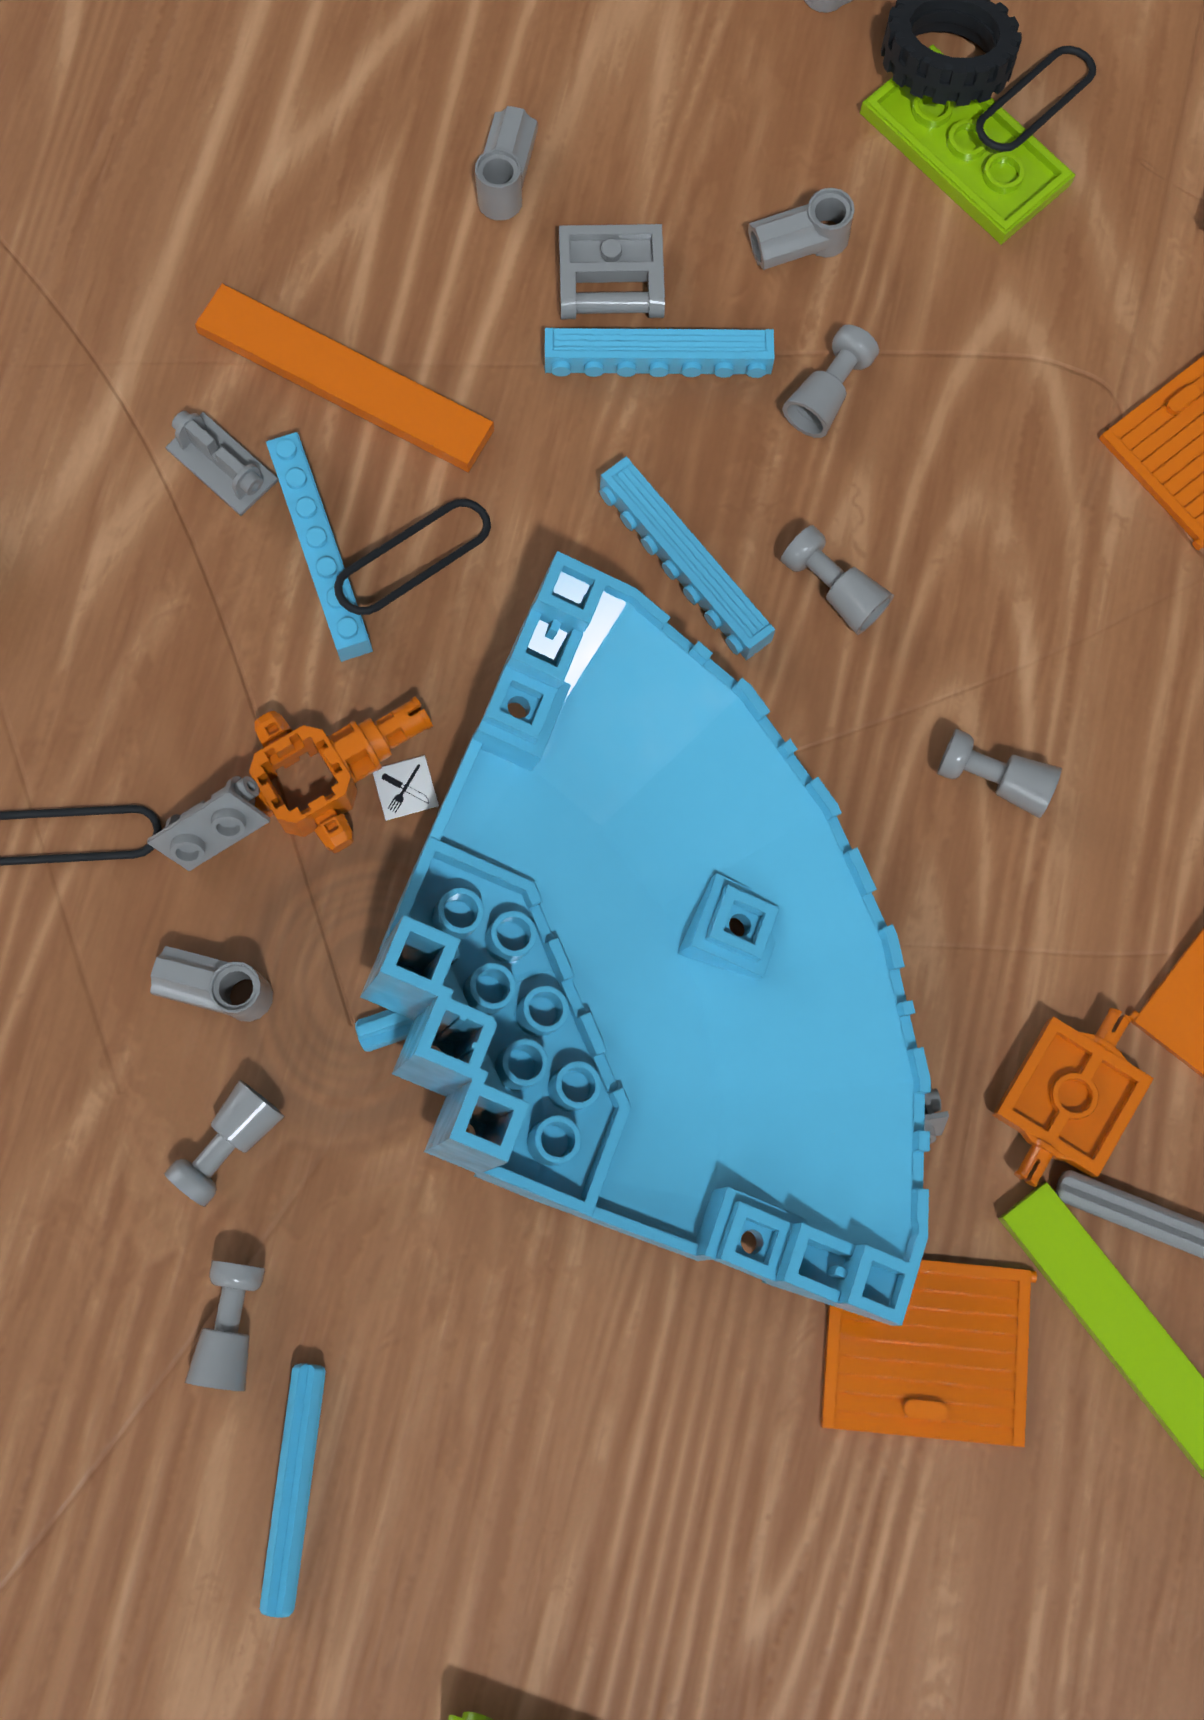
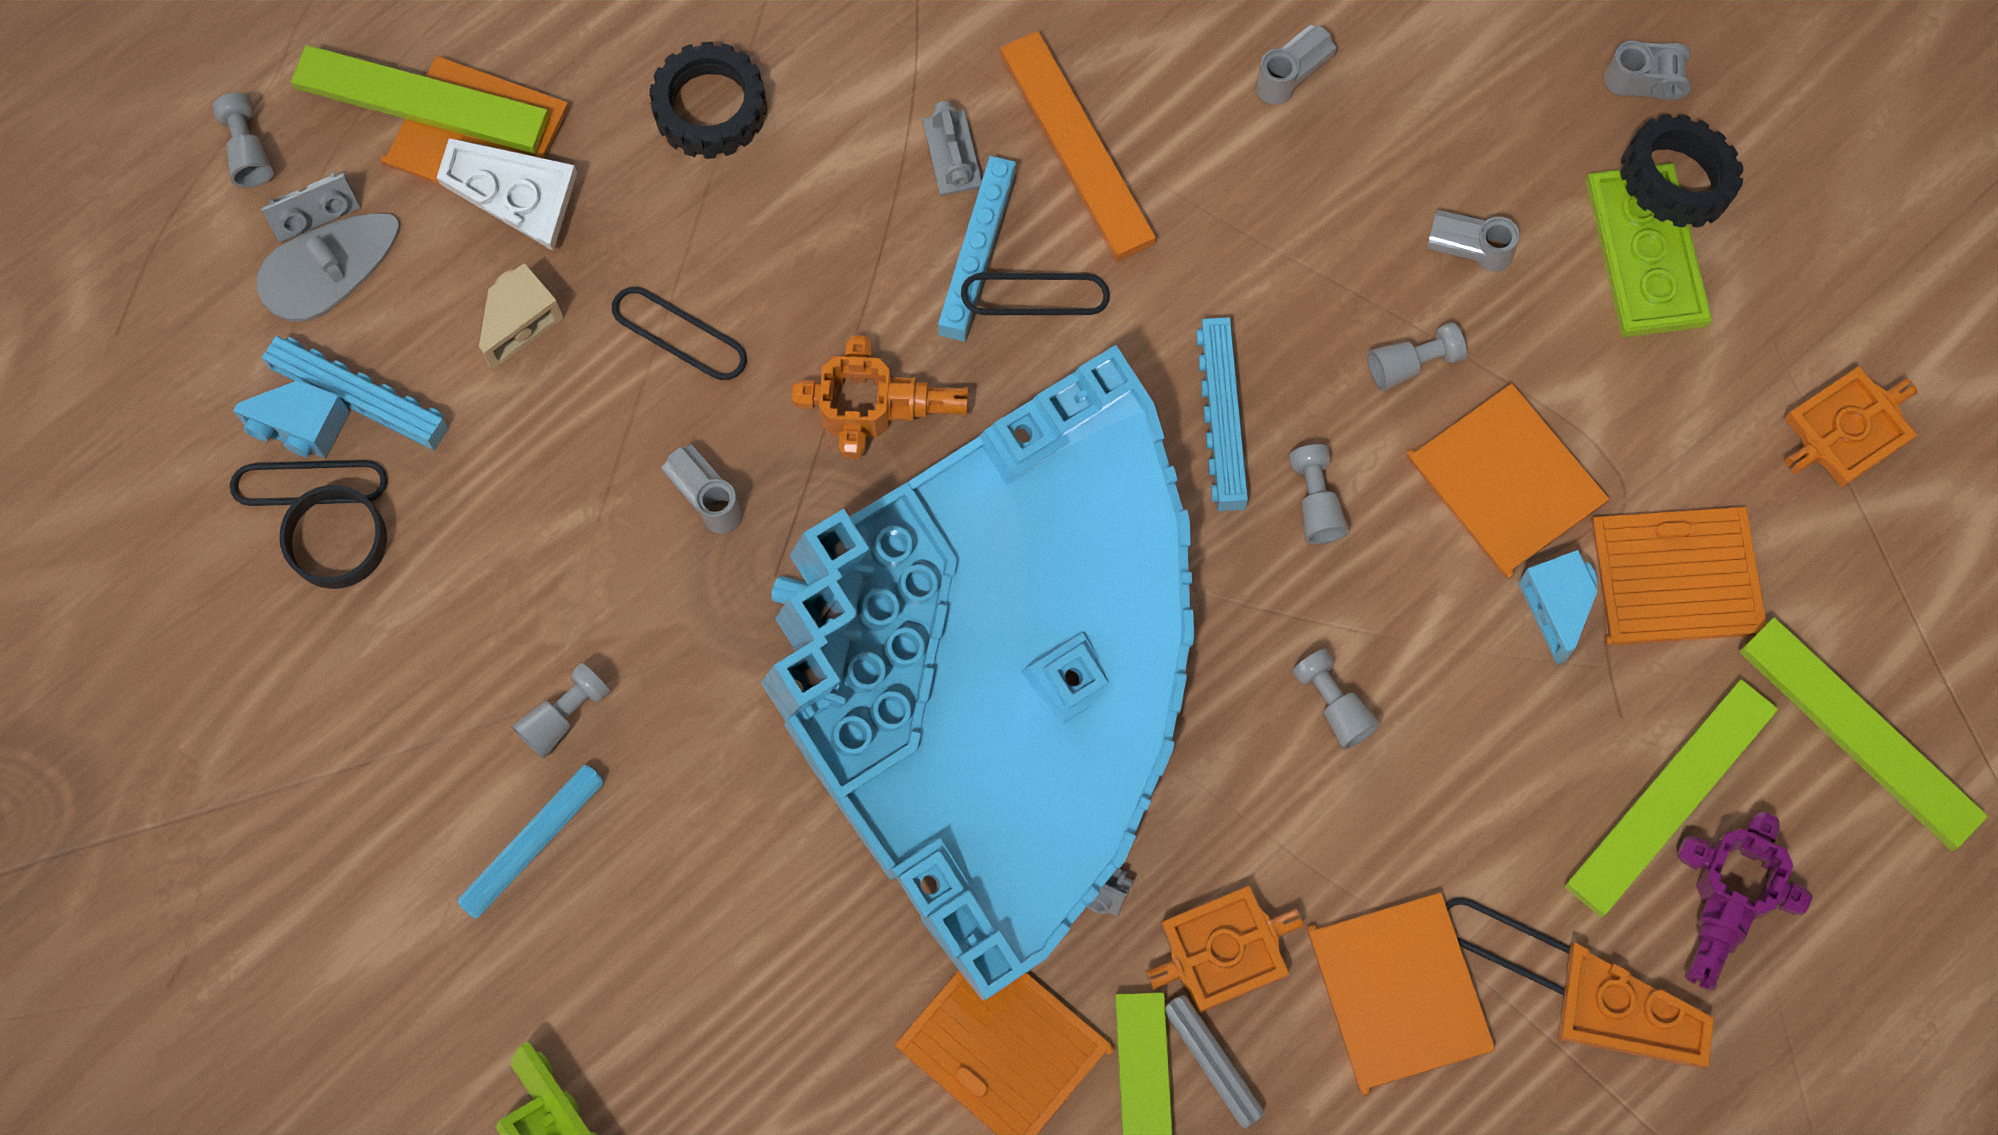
camera: 40 degrees right, 5 degrees down
light grey hinge [147,776,270,871] -> none
light grey piece [164,1080,285,1207] -> none
white sticker [373,755,439,821] -> none
medium azure piece [545,328,775,378] -> none
light grey plate [559,224,665,320] -> none
black piece [976,46,1096,152] -> none
none -> orange piece [1406,383,1610,579]
none -> medium azure slope [1518,550,1598,665]

